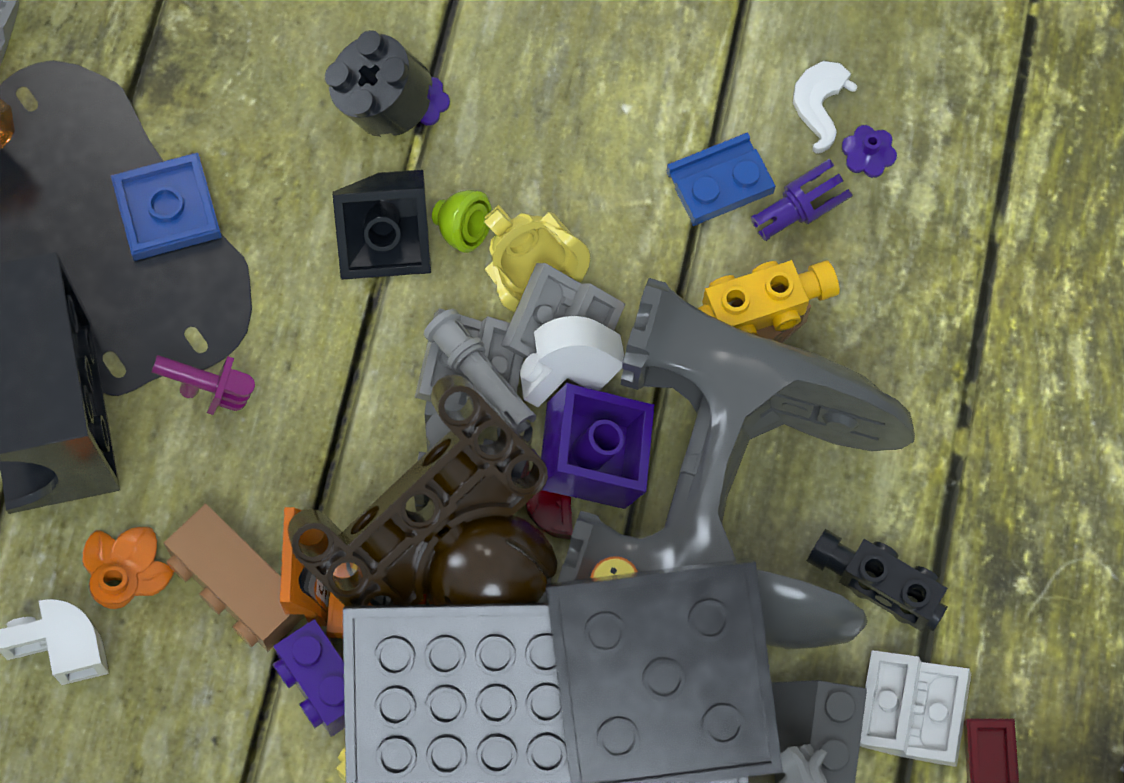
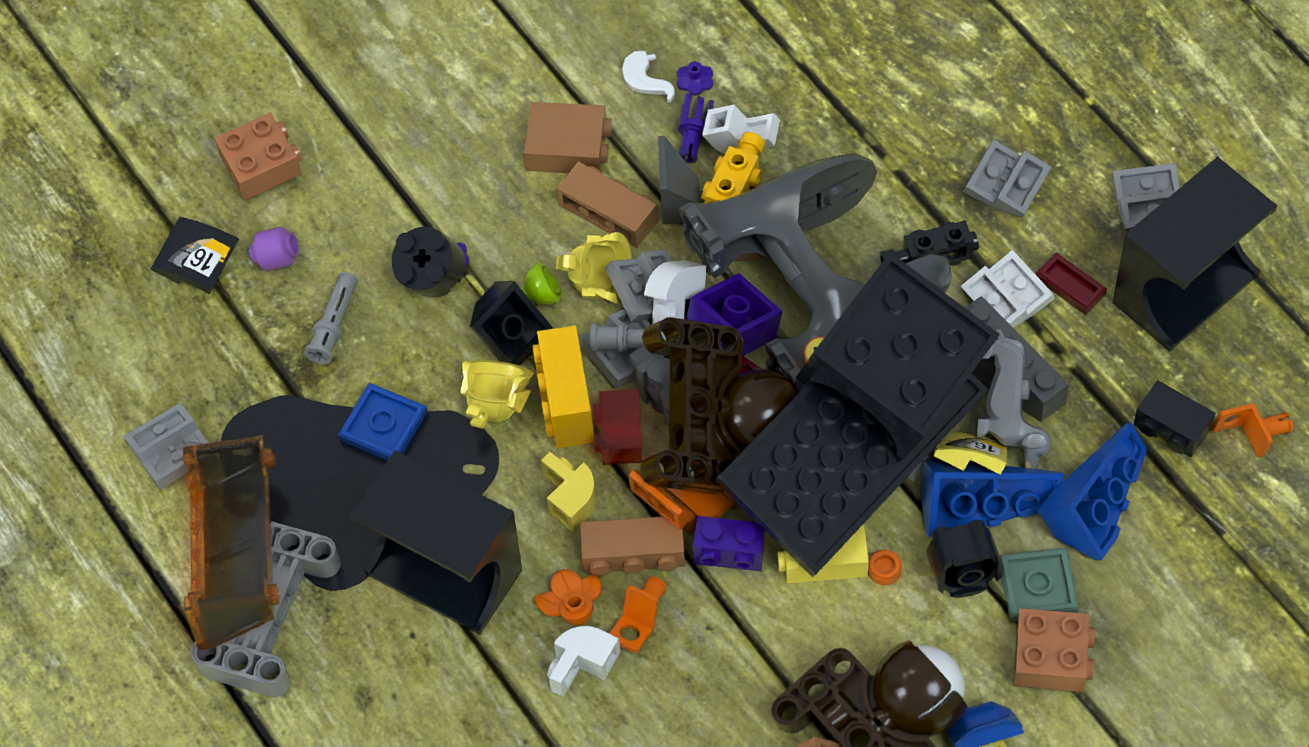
camera: 40 degrees left, 10 degrees down
magenta arm [151,355,255,415] -> none
blue plate [666,132,776,226] -> none
none -> light grey pin [304,272,358,365]
none -> light yellow helmet [460,360,534,429]
none -> medium nougat brick [524,102,612,173]
none -> yellow brick [532,325,595,449]
none -> light yellow brick [541,452,596,533]
none -> medium nougat brick [557,161,658,248]
none -> clear red brick [593,389,643,465]
none -> orange bracket [609,576,667,653]
none -> dark grey slope [658,136,705,224]
none -> white brick [702,105,780,154]
none -> light grey slope [962,139,1051,217]

